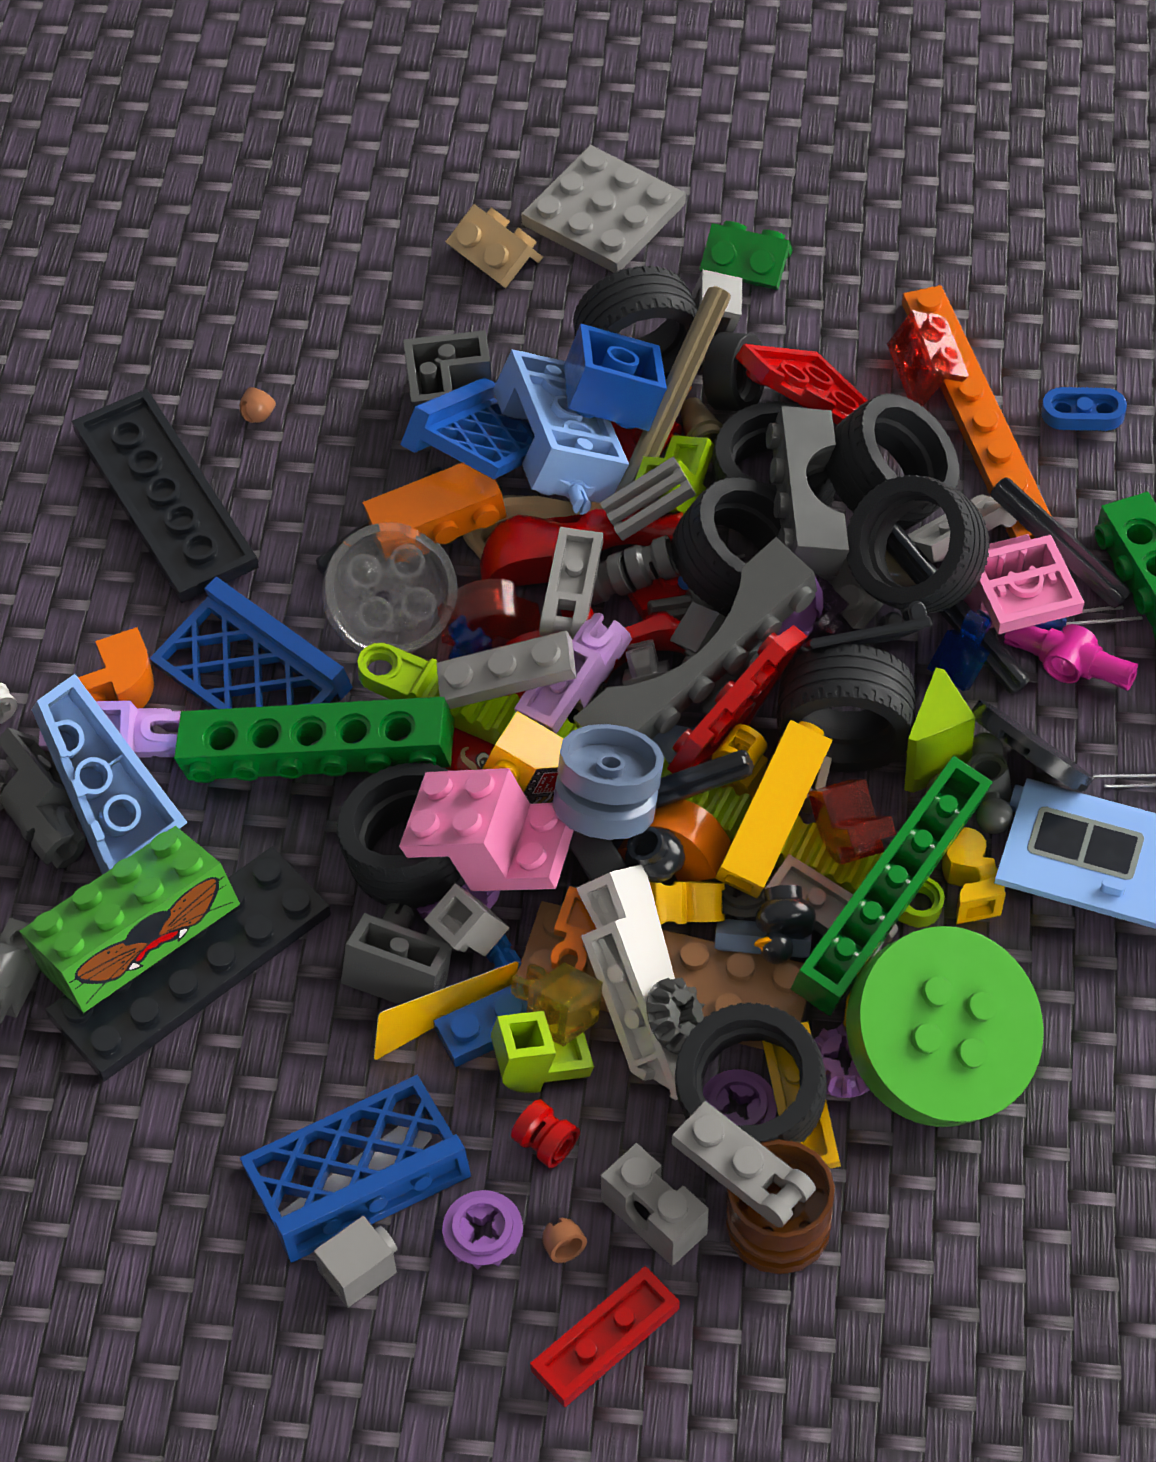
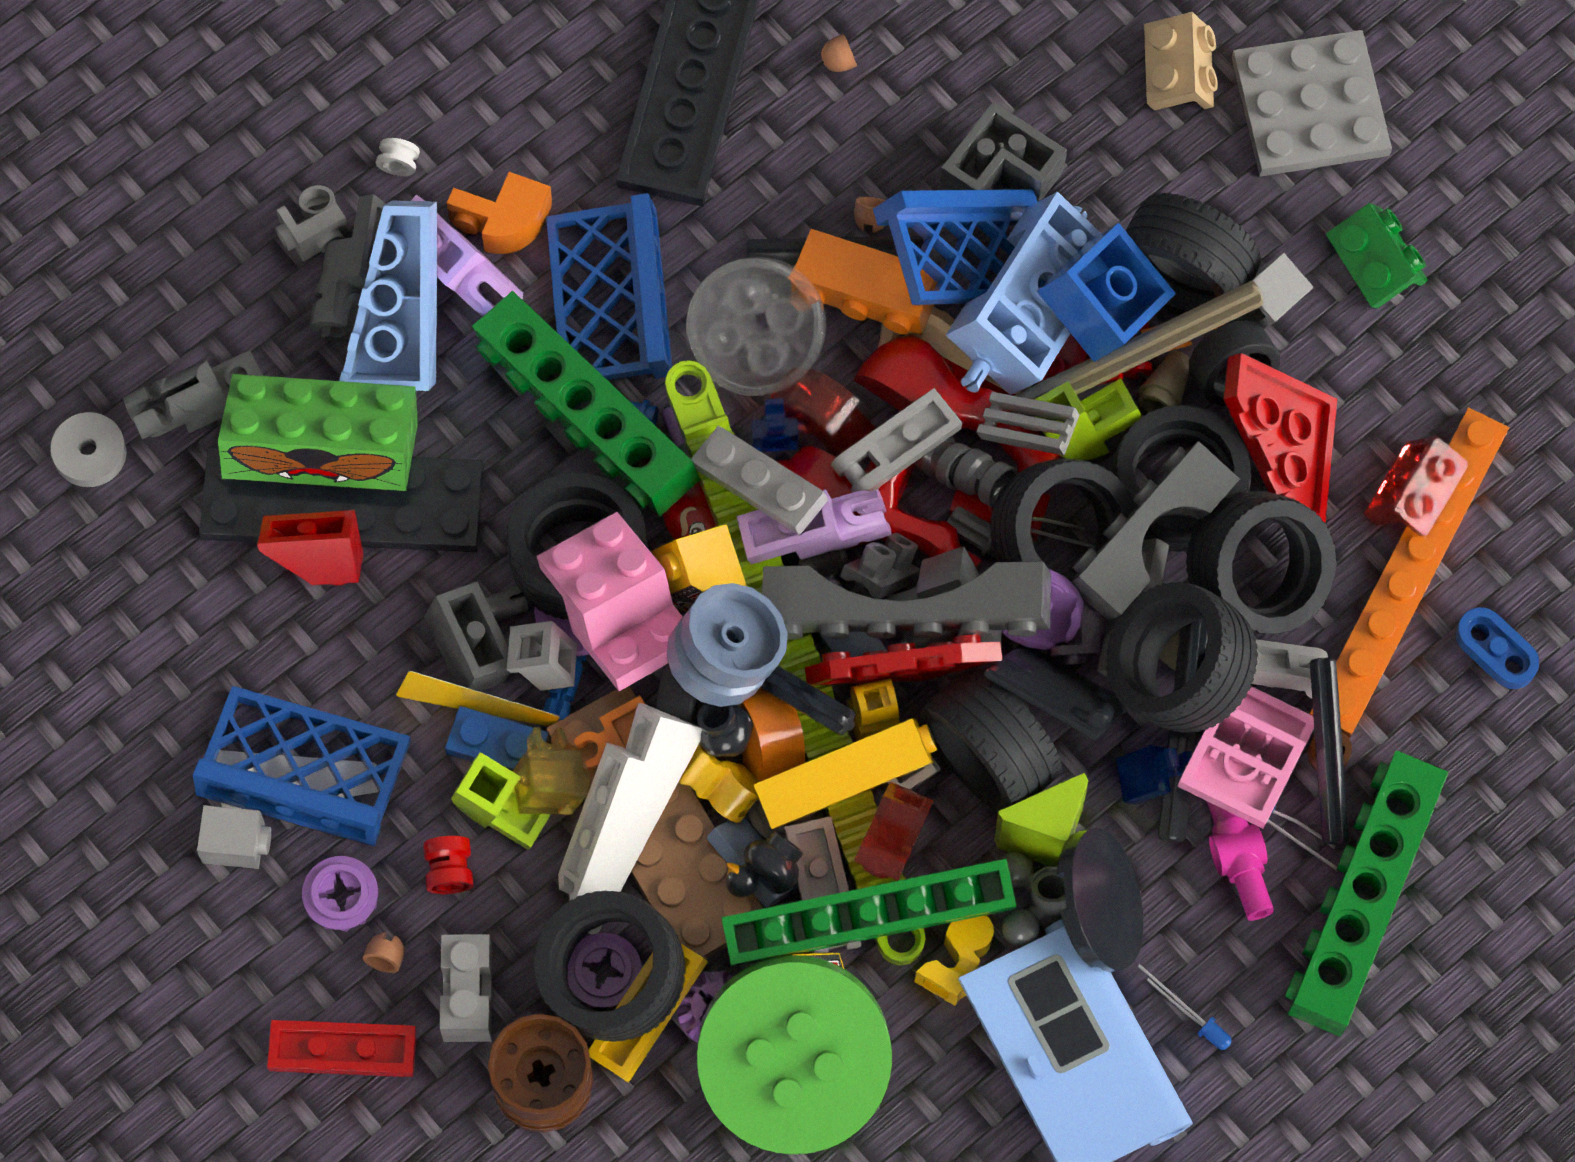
camera: 40 degrees right, 15 degrees up
dark grey gear [646,977,705,1055] -> none
light grey plate [672,1101,816,1227] -> none
none -> red slope [257,510,364,586]
none -> nougat hinge [854,197,886,233]

